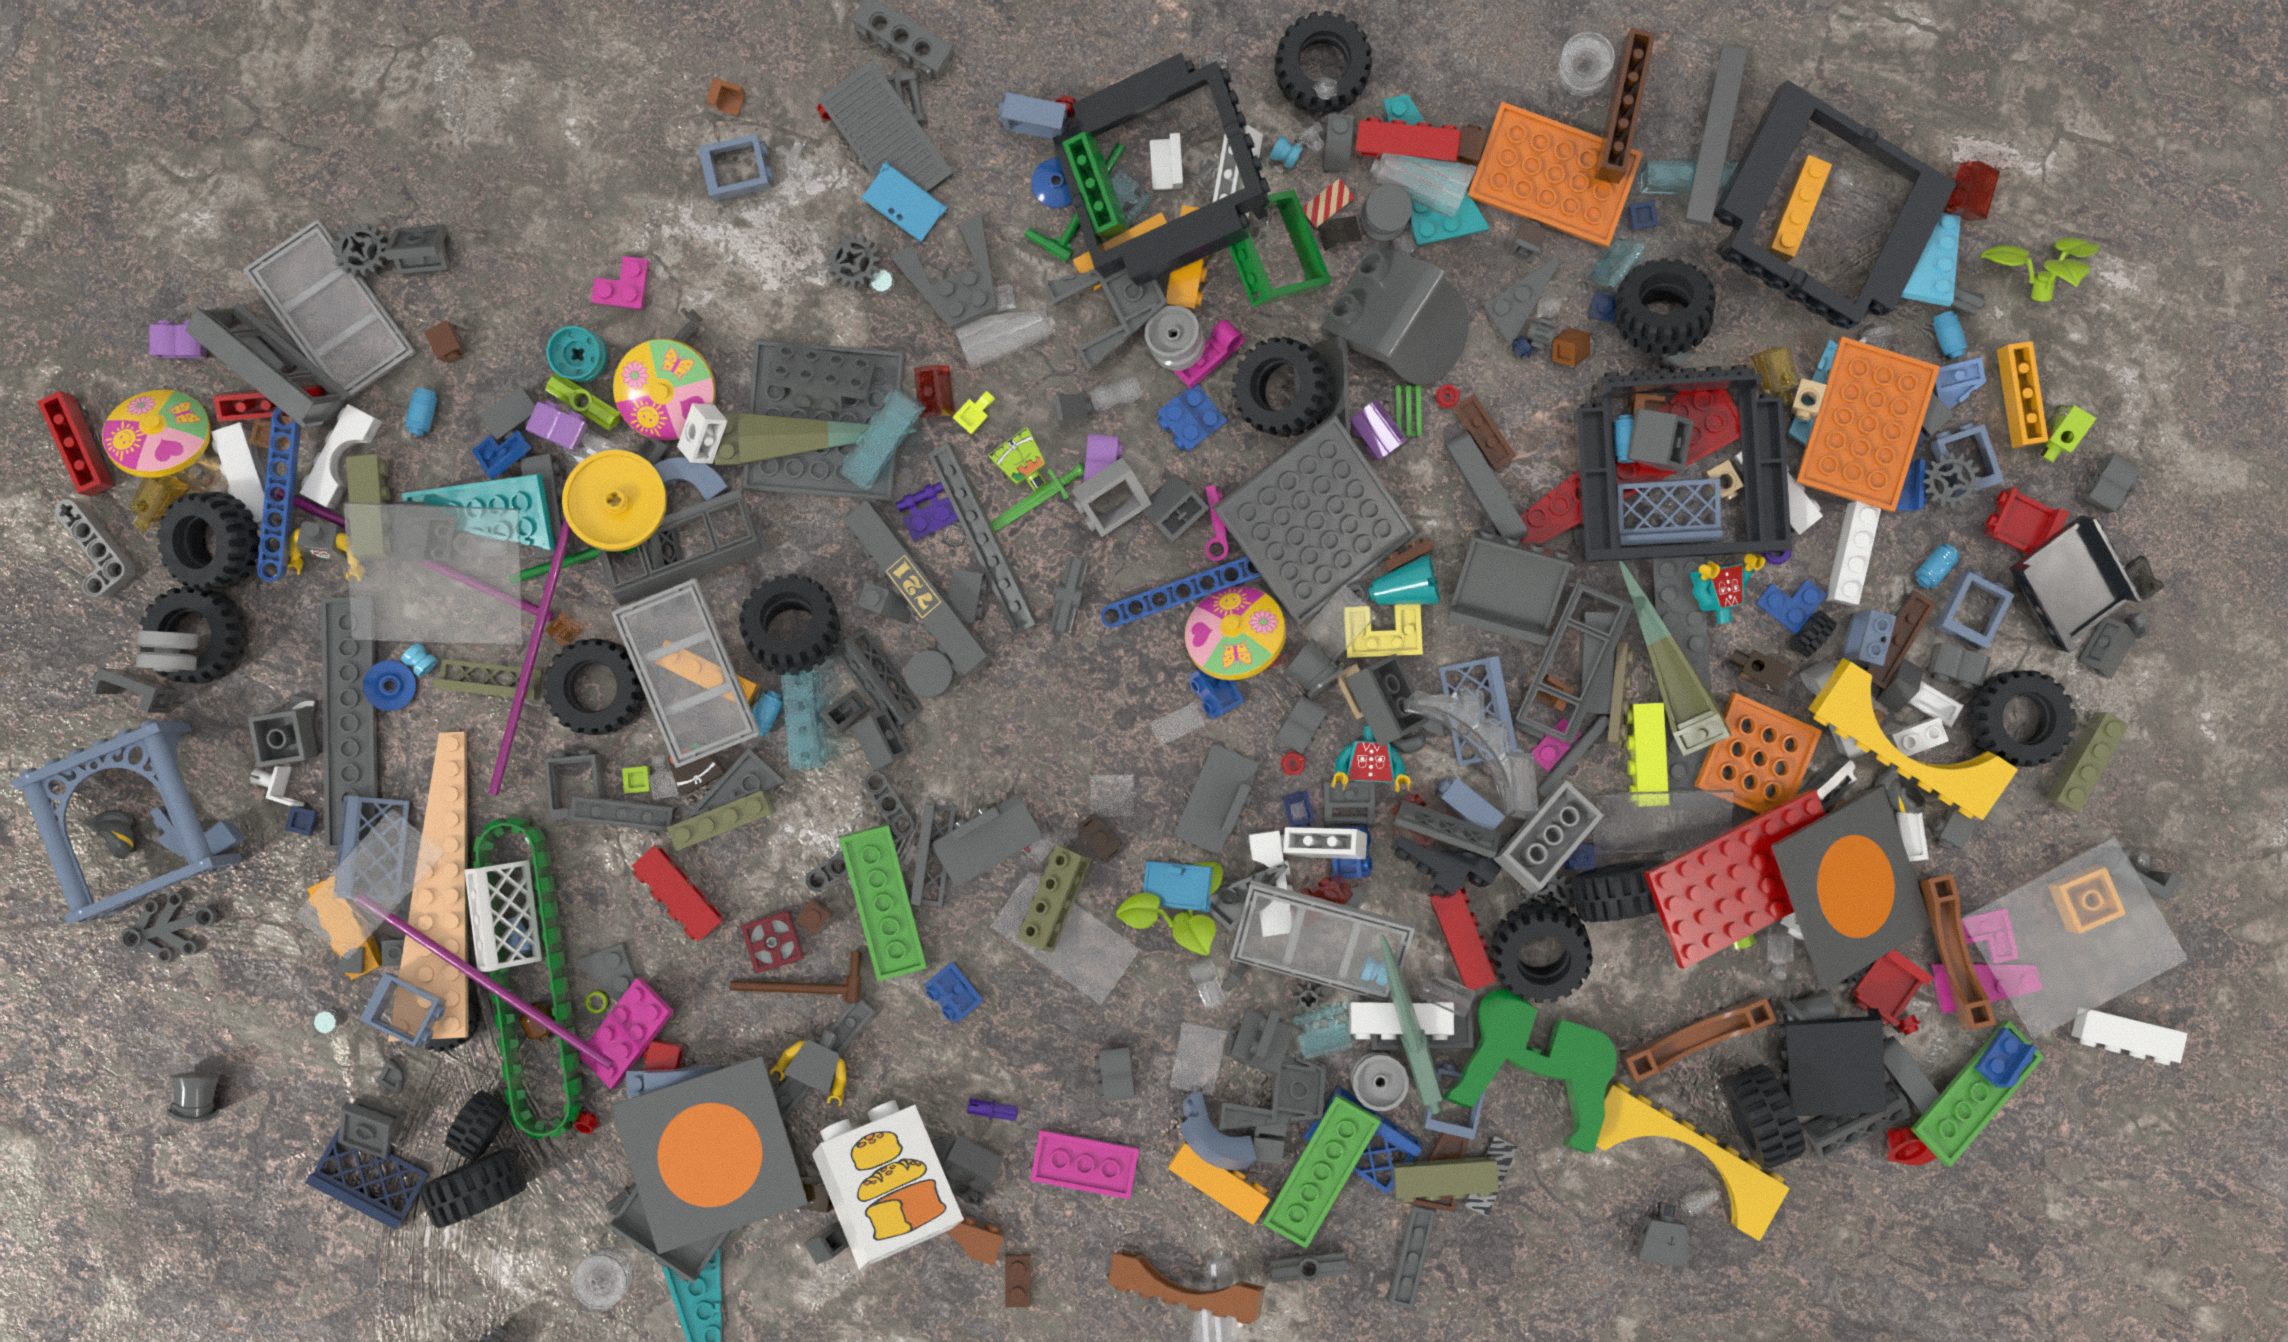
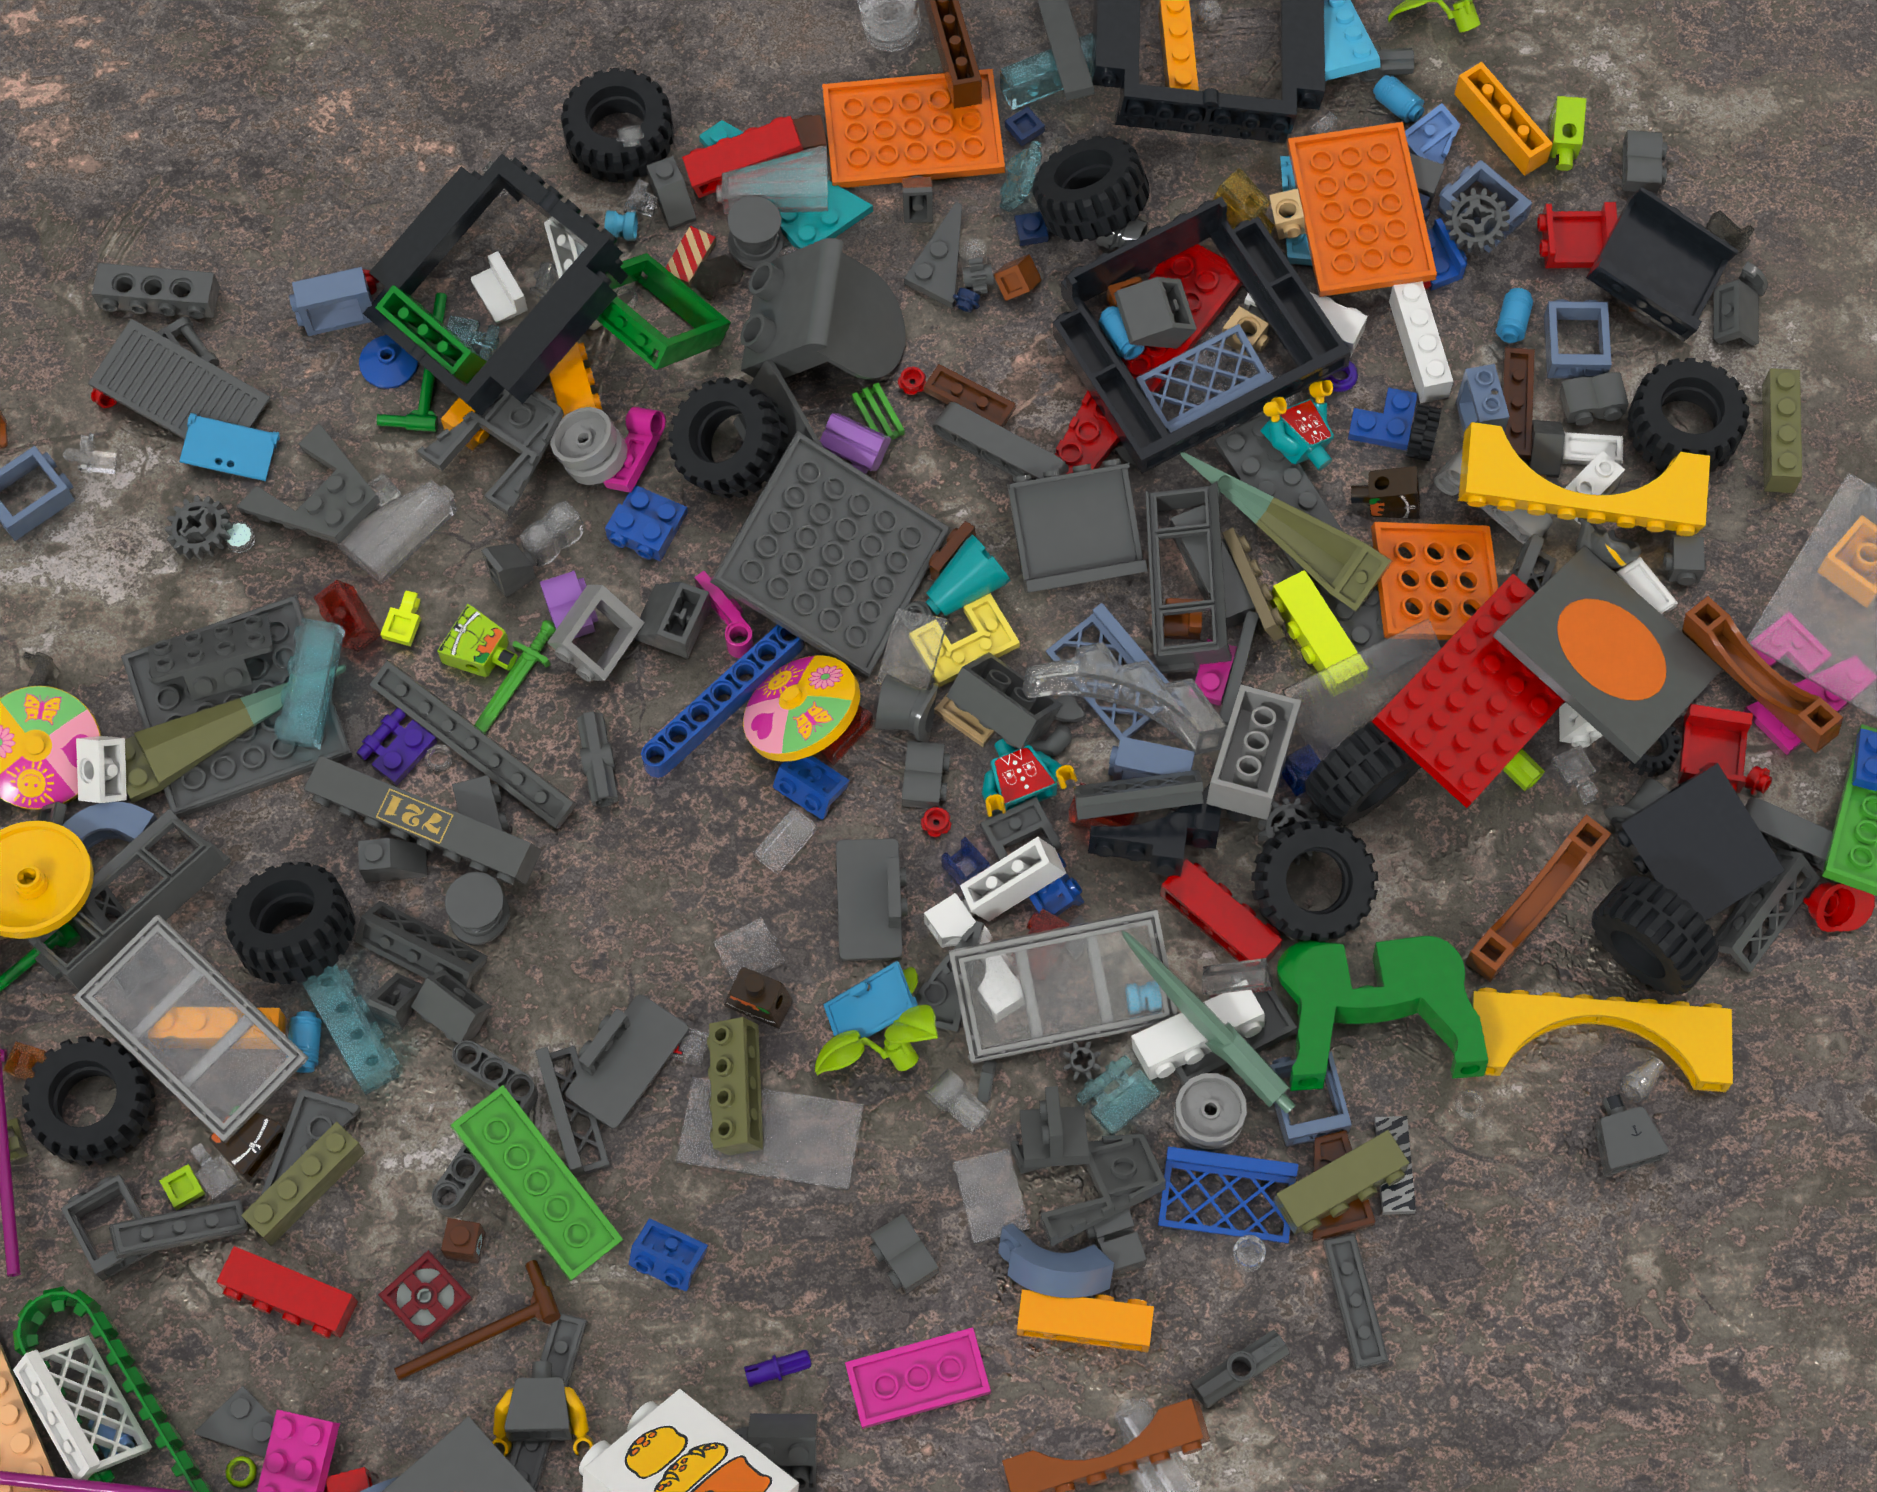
camera: 25 degrees left, 20 degrees down
bright green plate [1262,1094,1381,1249] -> none
none -> clear wheel [1232,1235,1266,1273]

